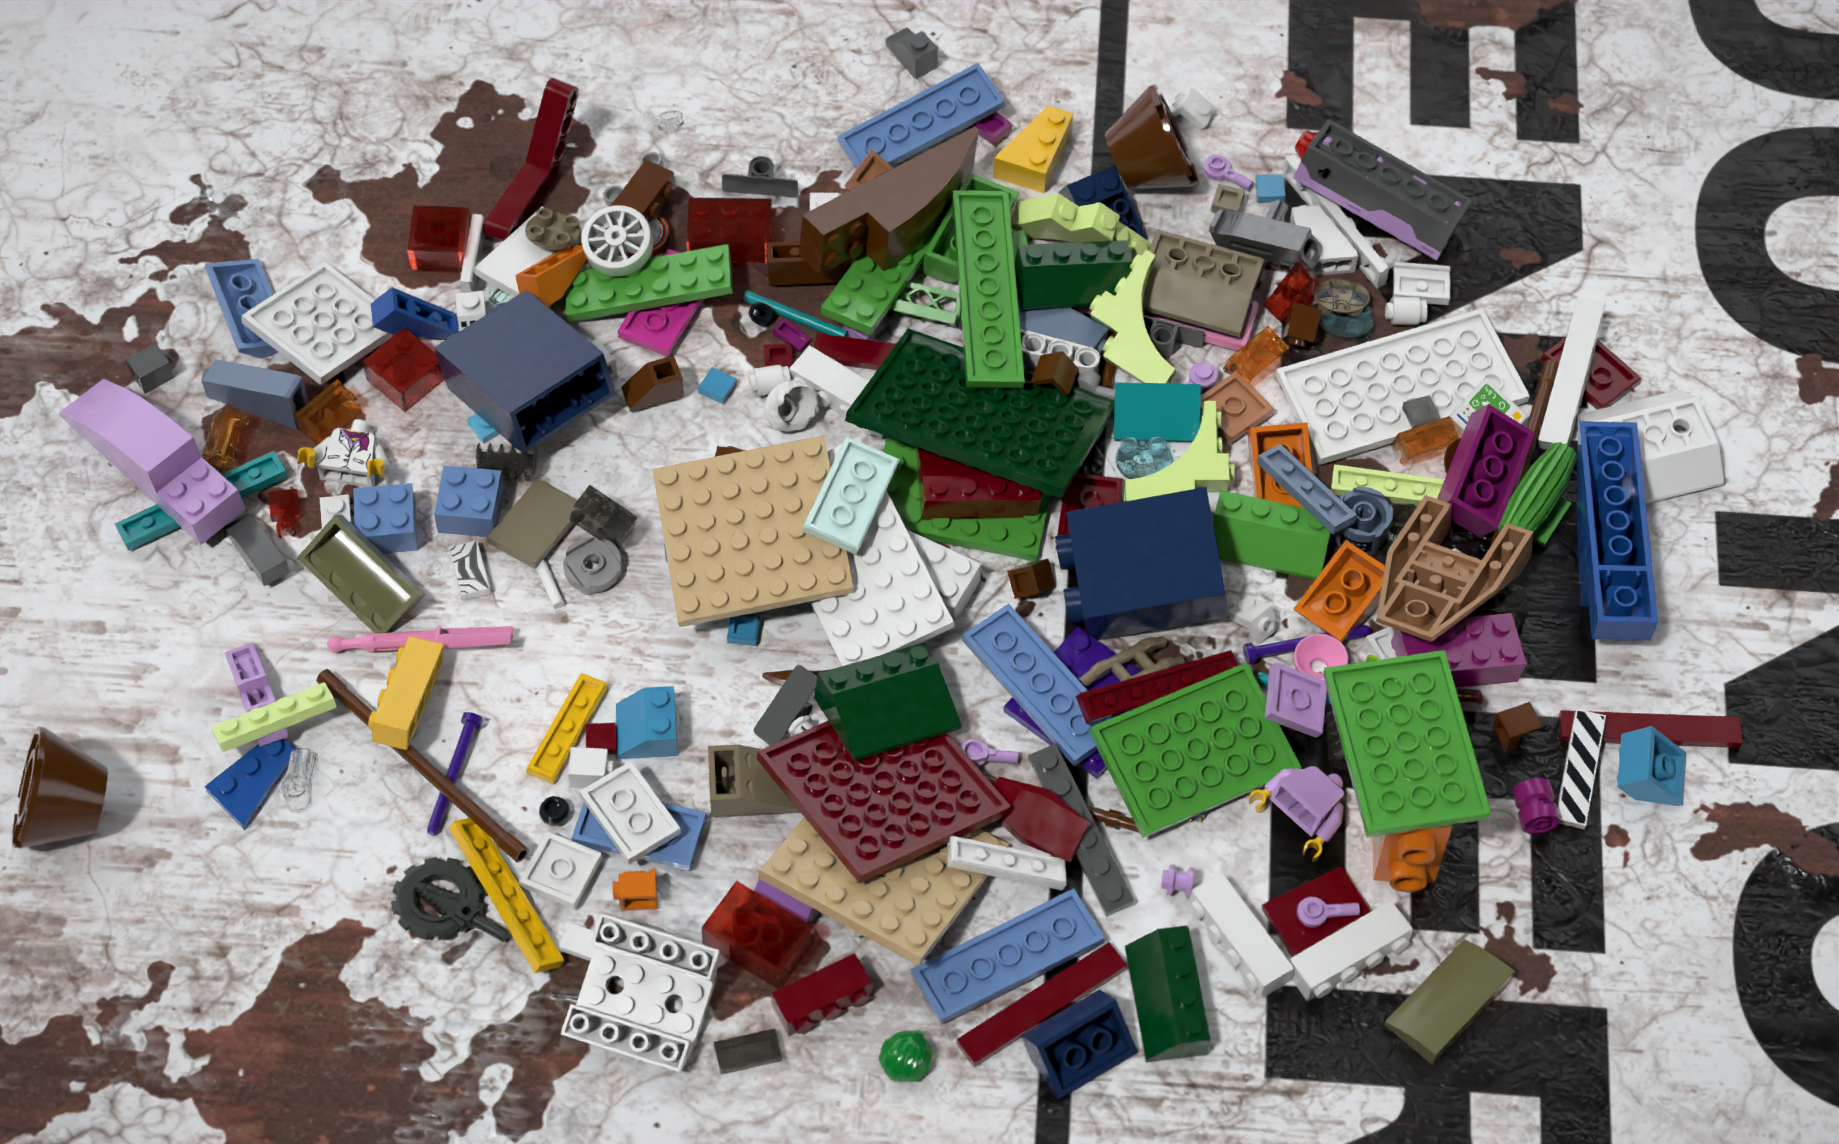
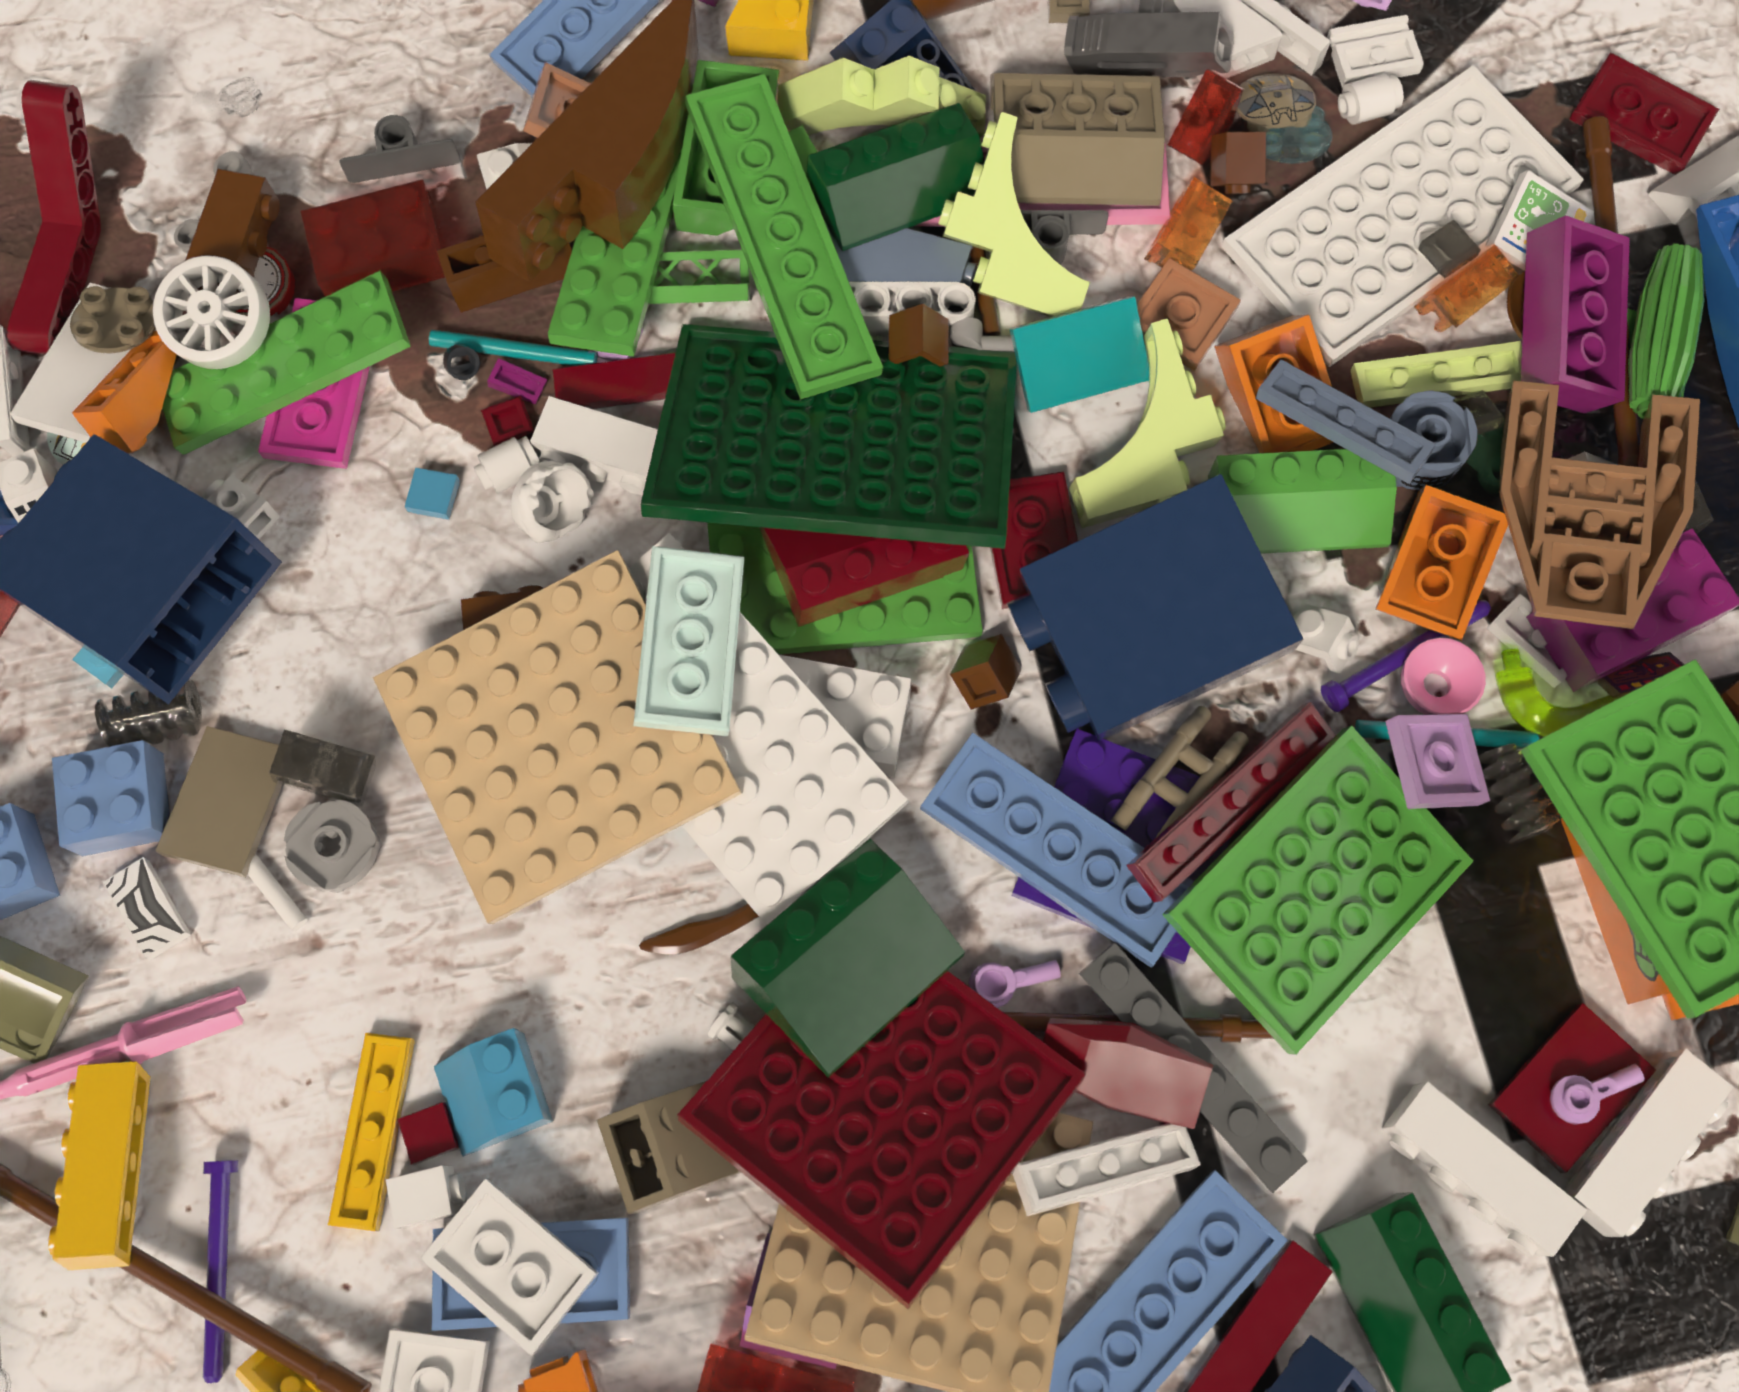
camera: 15 degrees left, 15 degrees up
black plate [539,796,570,826] -> none
reddish brown slope [621,355,684,412] -> none
dark azure tile [727,614,761,646] -> none
dark grey piece [753,665,817,745] -> none
clear light blue dish [1115,436,1173,479] -> none
lavender wheel [1161,864,1195,898] -> none
lavender wheel [1188,362,1218,395] -> none
lavender torso [1249,766,1345,862] -> none
white slope [1538,297,1606,450] -> none

